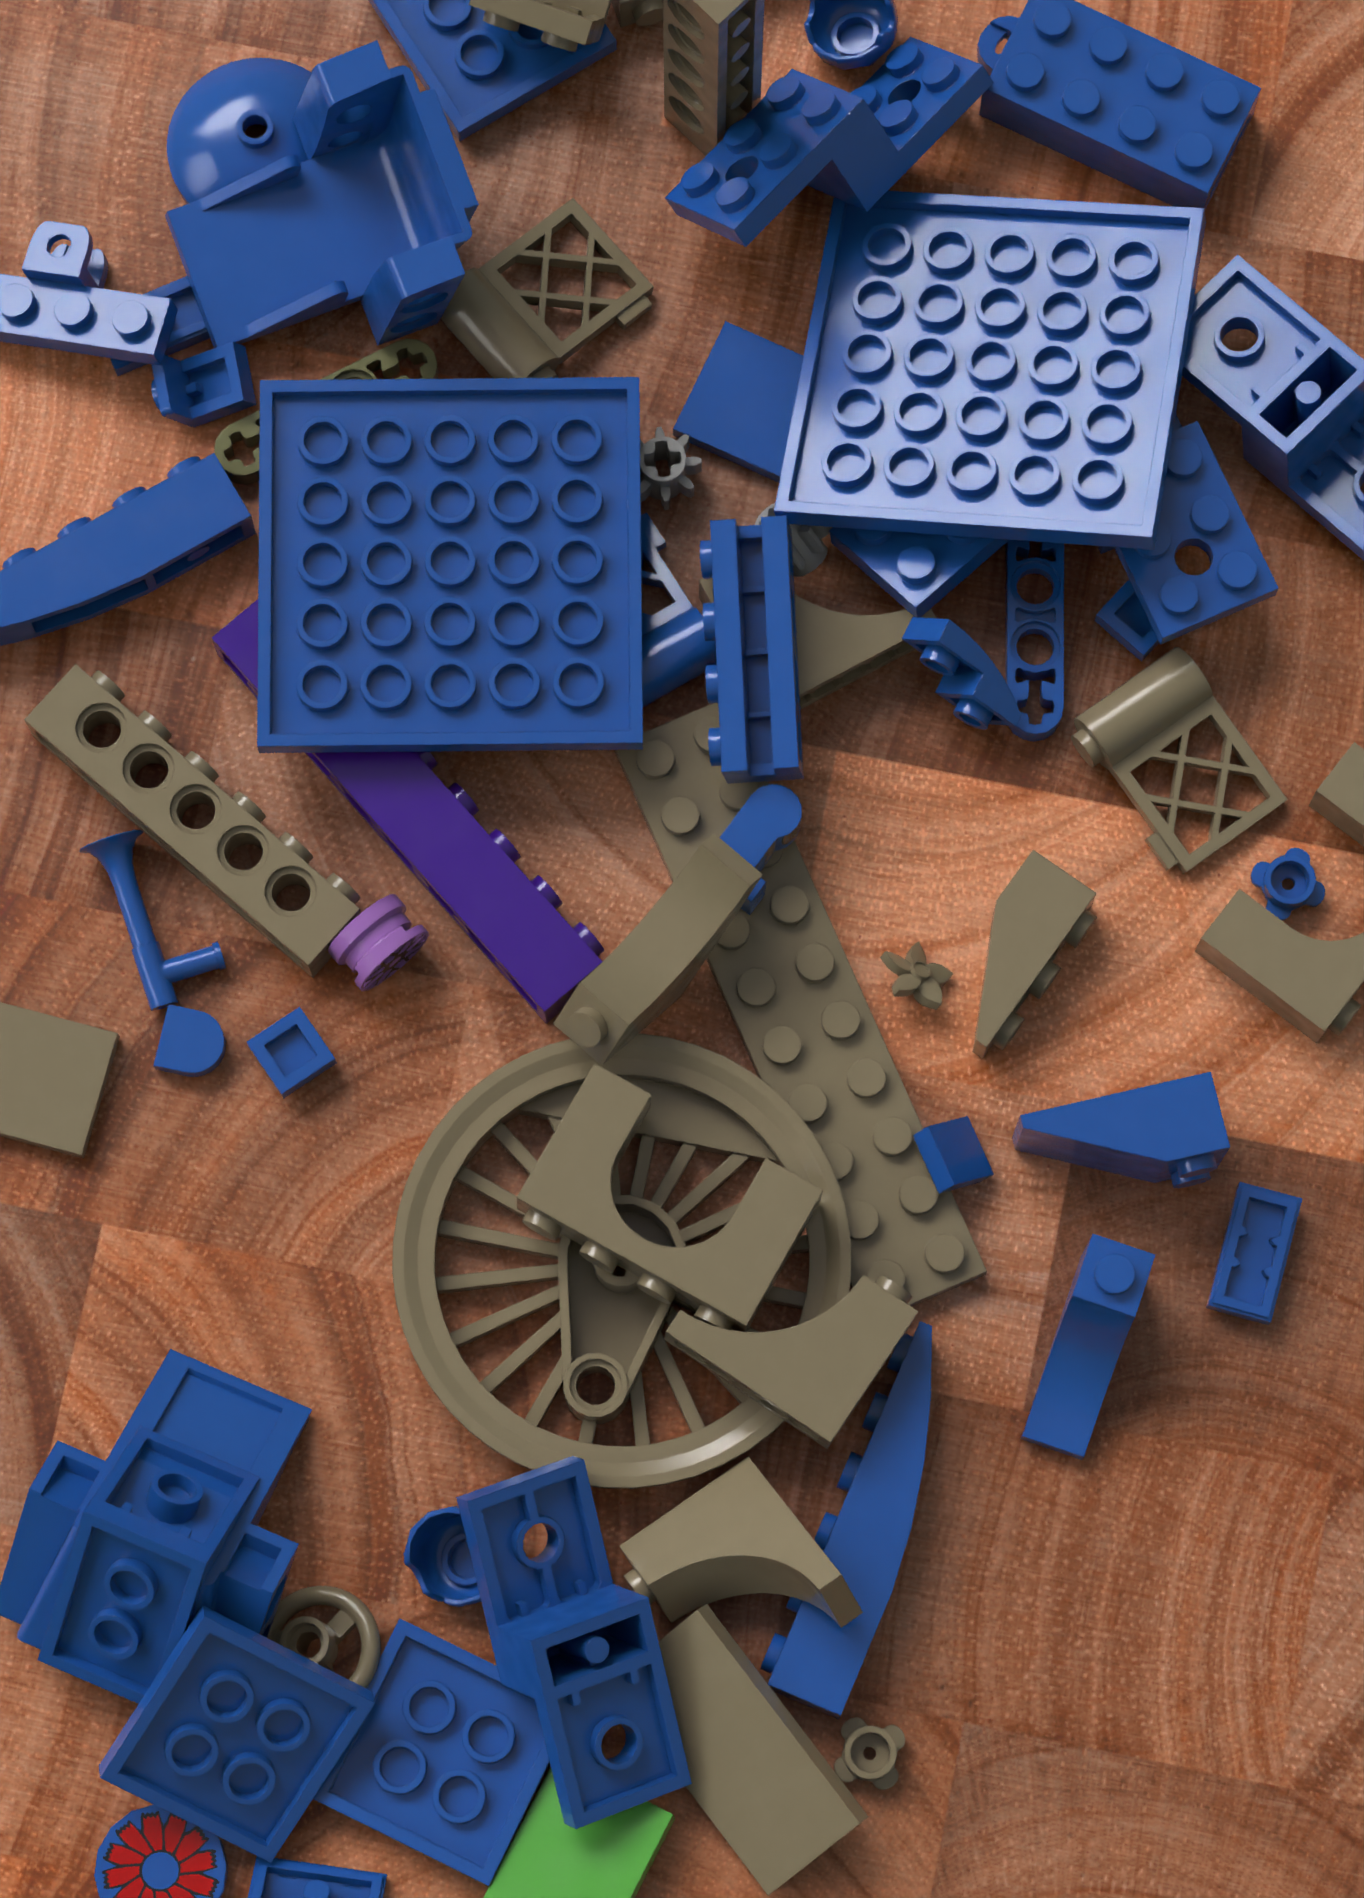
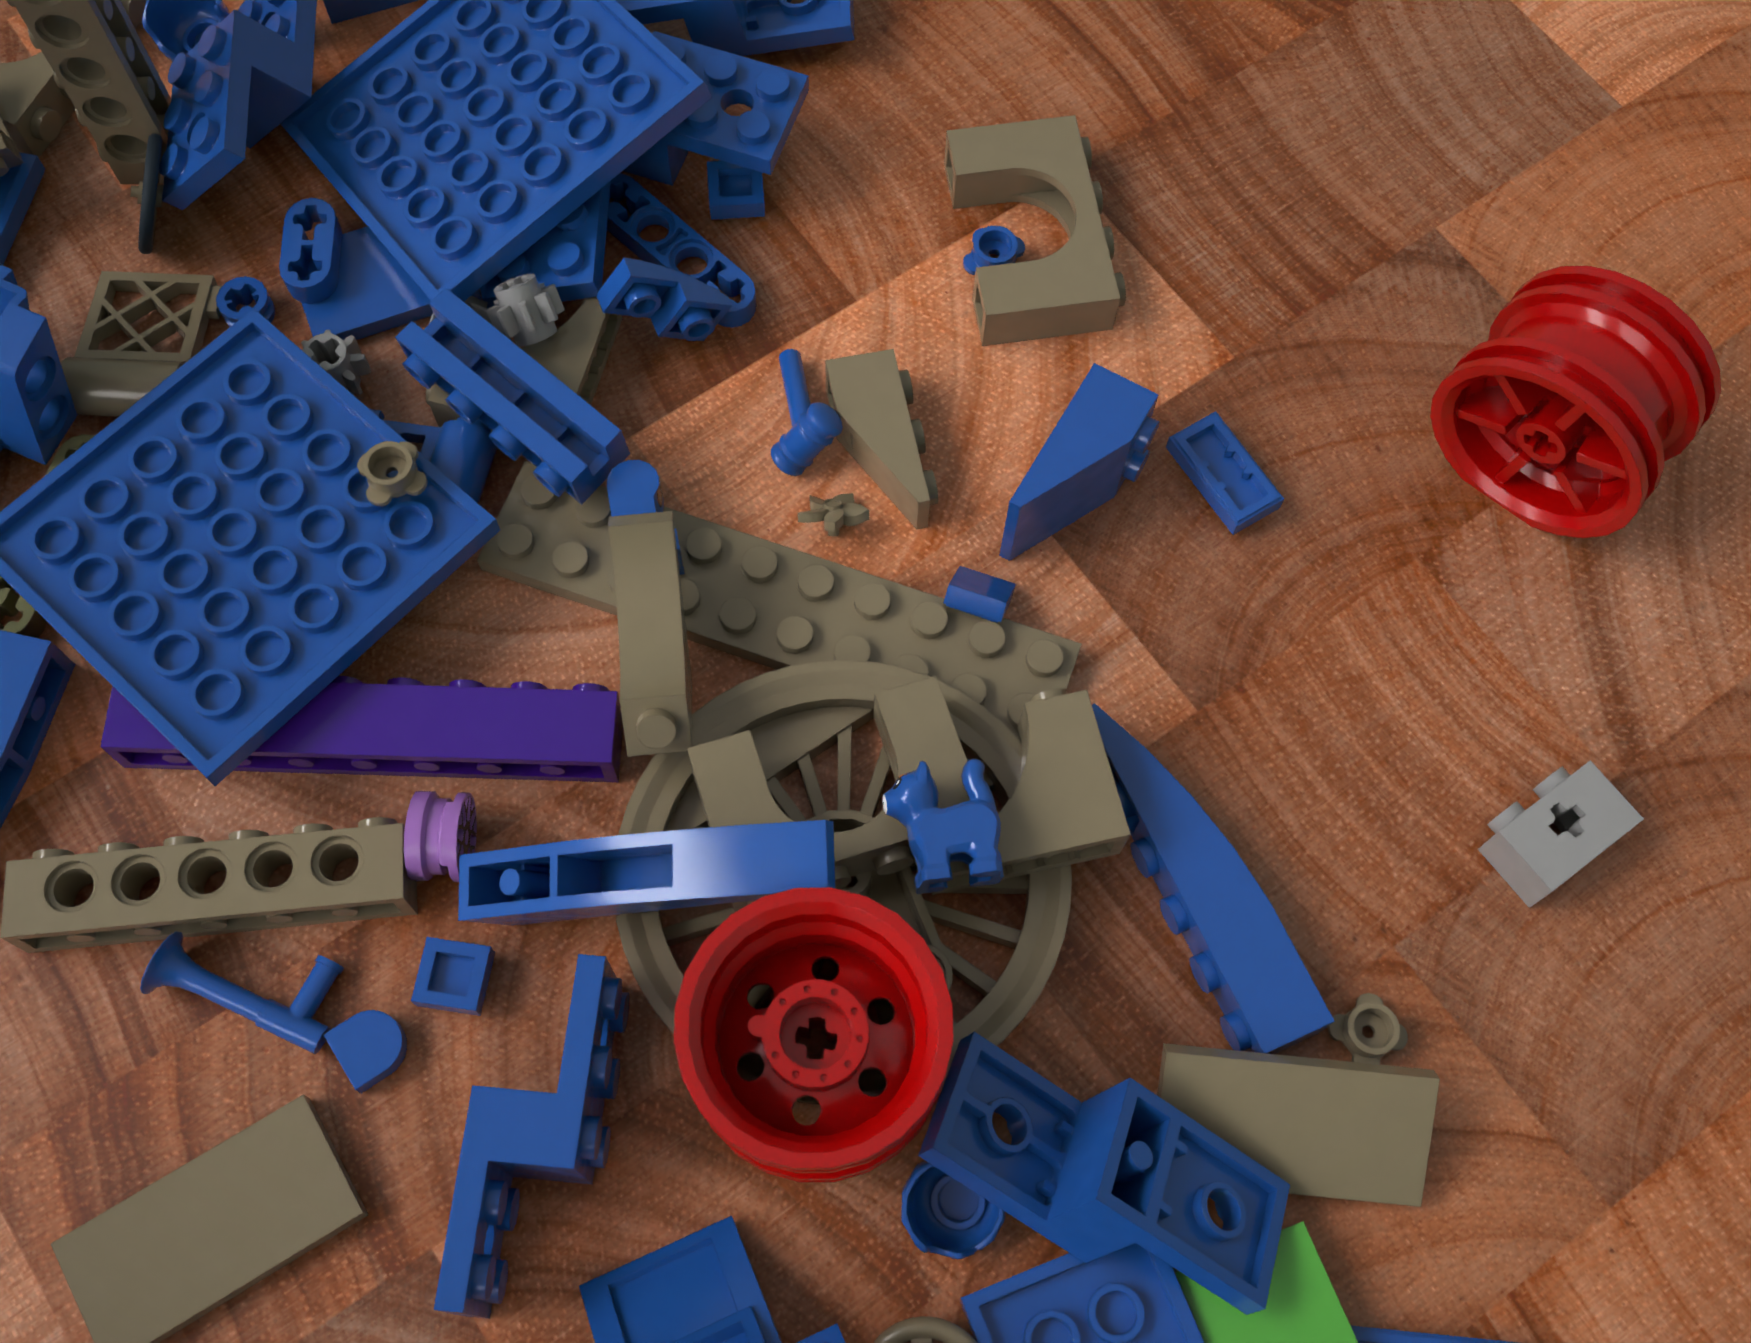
camera: 50 degrees left, 10 degrees down
dark tan arch [619,1456,863,1628] -> none
blue arch [1021,1234,1155,1460] -> none
dark tan piece [1071,647,1288,874] -> none
none -> black wheel [130,134,166,254]
none -> blue bush [216,276,275,327]
none -> blue beam [279,198,342,304]
none -> dark tan plate [357,441,428,506]
none -> blue bracket [434,954,630,1319]
none -> blue slope [458,820,835,926]
none -> light grey gear [486,274,565,346]
none -> red wheel [674,887,953,1183]
none -> blue piece [771,349,843,476]
none -> blue animal [882,759,1004,894]
none -> light grey brick [1478,760,1644,908]

